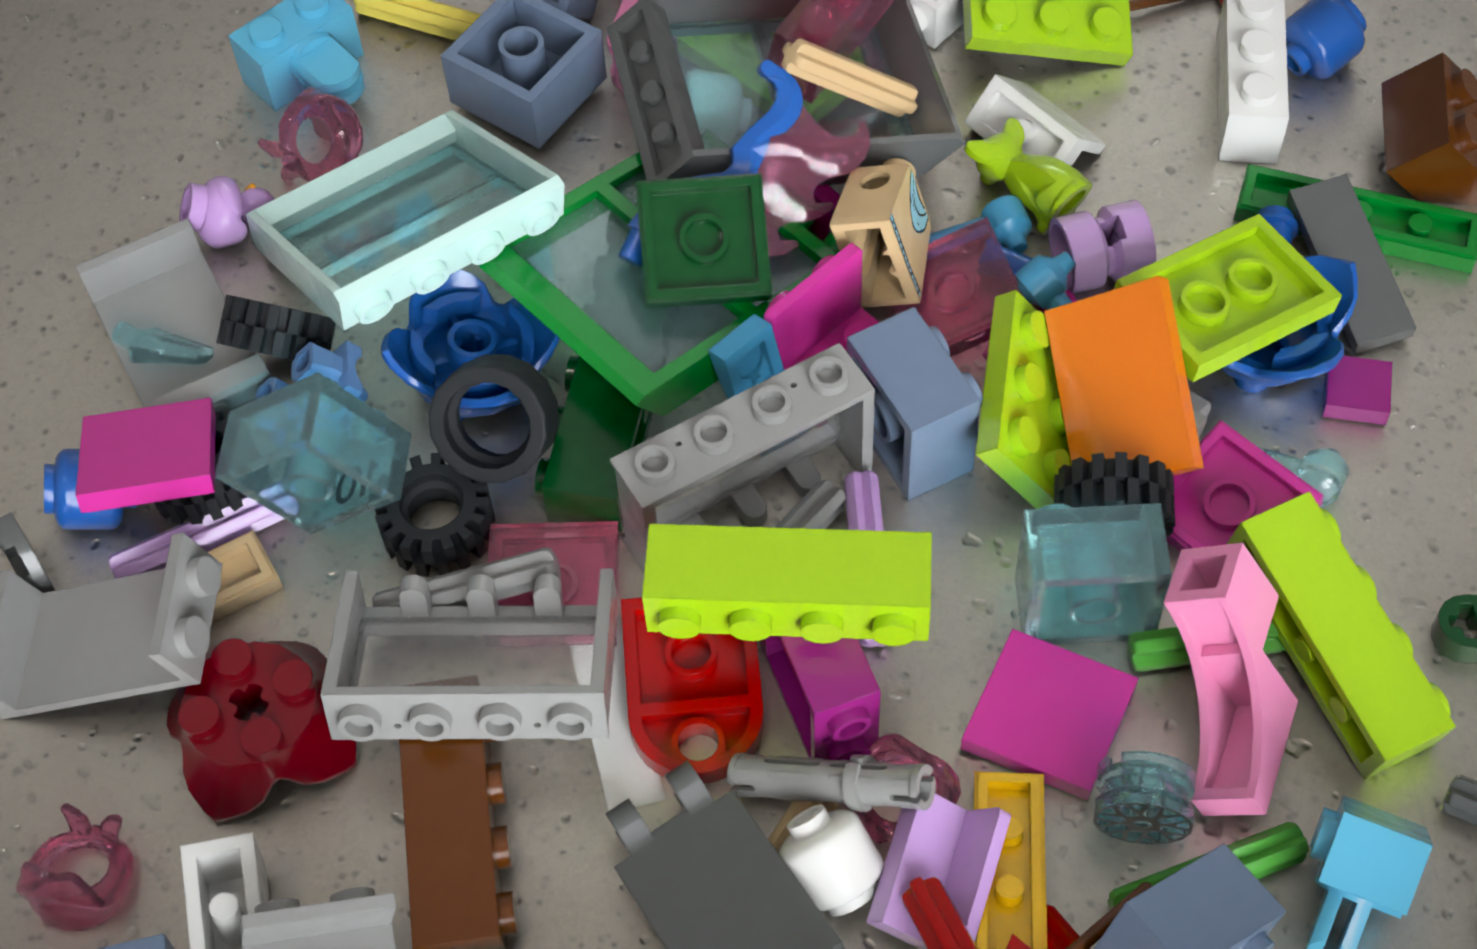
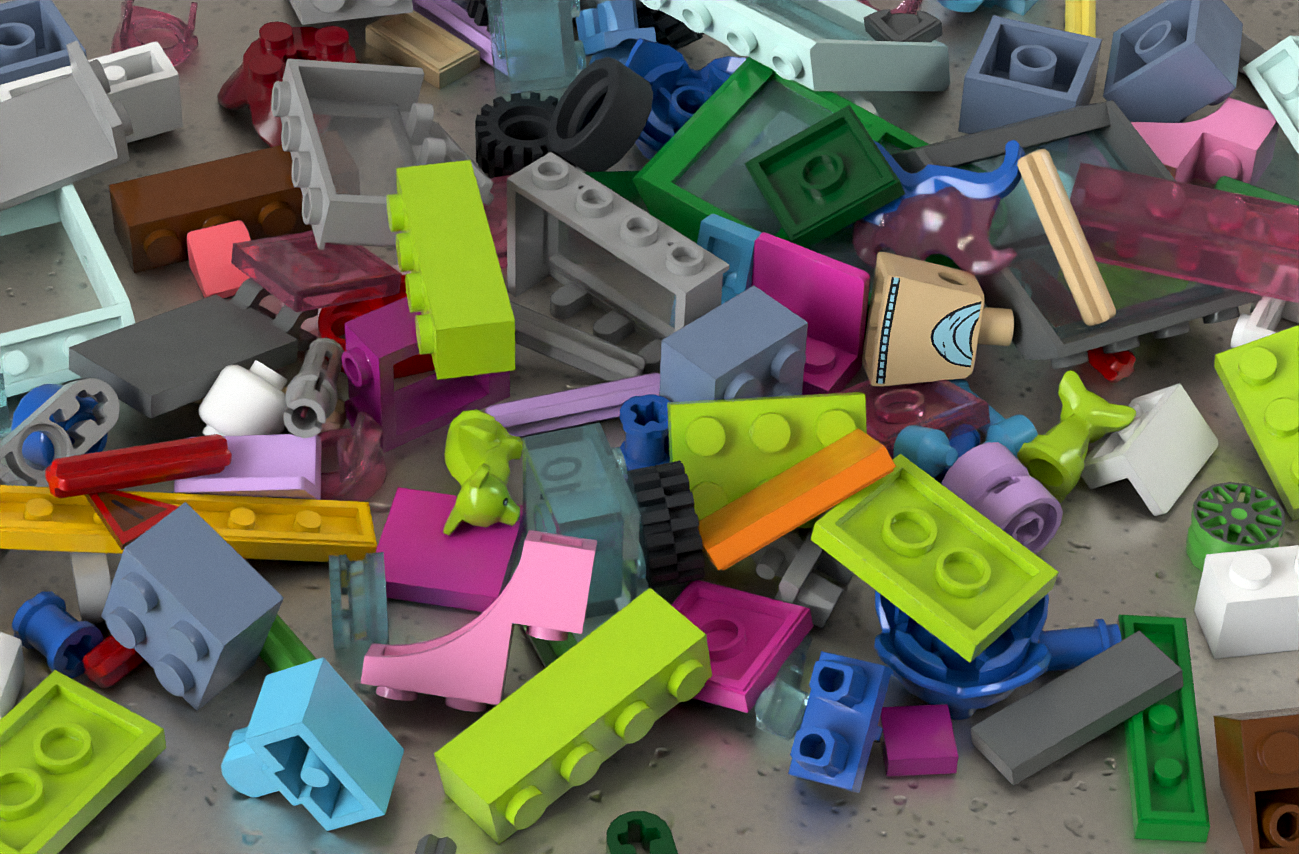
camera: 70 degrees right, 15 degrees down
none -> coral slope [186,220,263,298]
none -> clear pink tile [231,231,402,312]
none -> lime animal [443,409,524,536]
none -> blue bush [619,394,671,473]
none -> blue hips [788,651,892,793]
none -> dark grey tile [864,9,943,42]
none -> bright green wheel [1186,482,1285,572]

